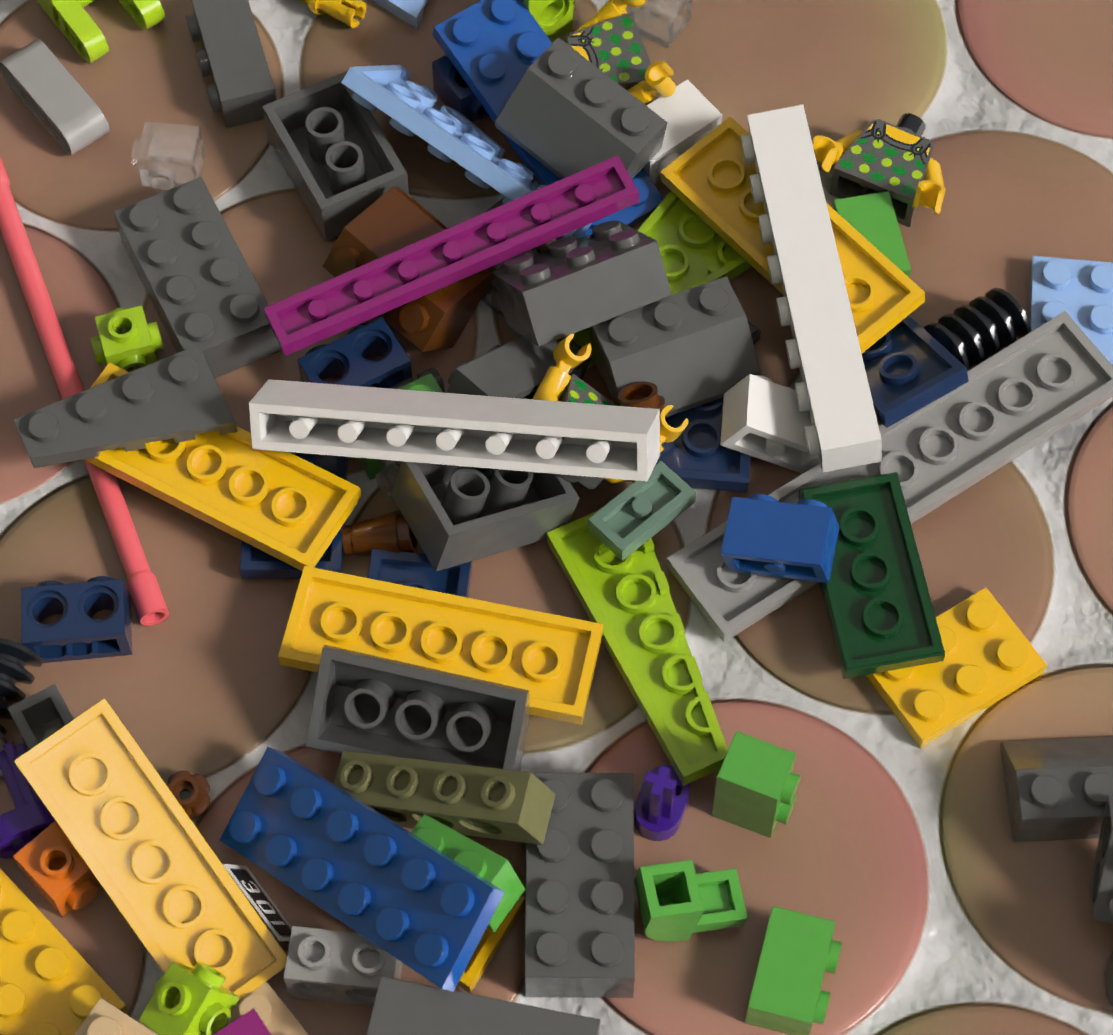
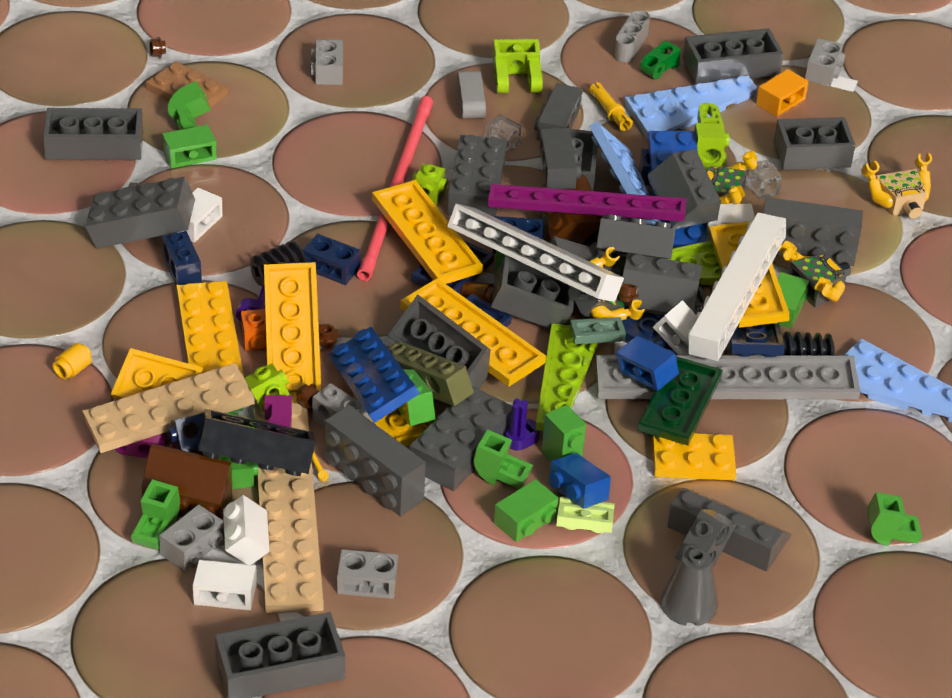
camera: 30 degrees right, 20 degrees down
dark grey wing [13,345,238,468] -> none
sticker [222,864,292,942] -> none
none -> reddish brown plate [296,384,319,408]
none -> dark grey brick [540,128,581,189]
none -> blue brick [549,453,611,509]
none -> yellowish green plate [556,497,615,533]
none -> dark grey brick [763,197,863,266]

